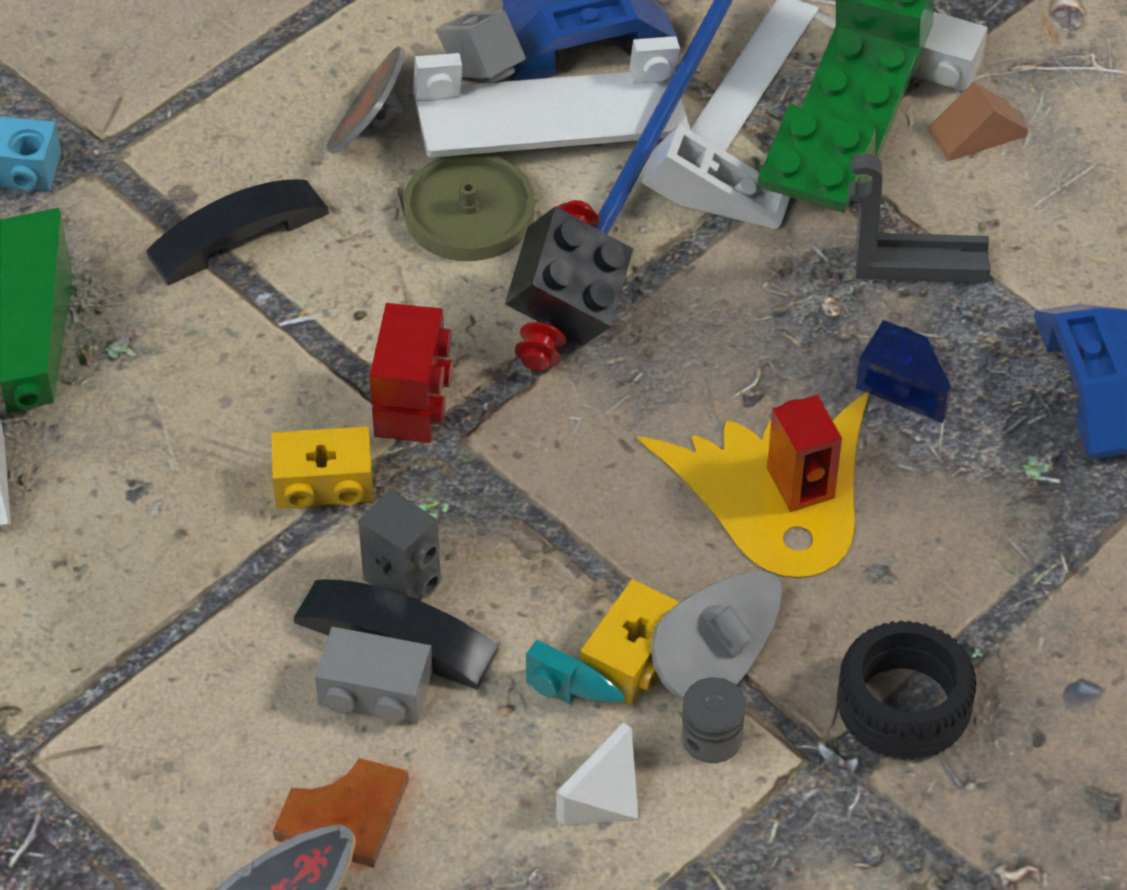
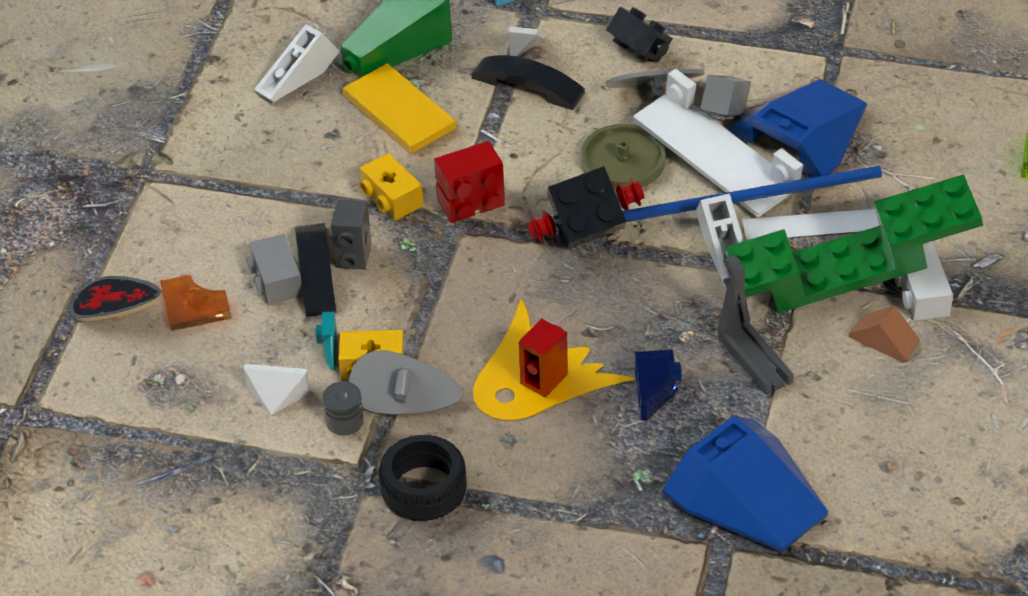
camera: 60 degrees right, 5 degrees down
none -> yellow tile [342,63,457,154]
none -> white slope [509,26,545,57]
none -> black brick [606,7,673,62]

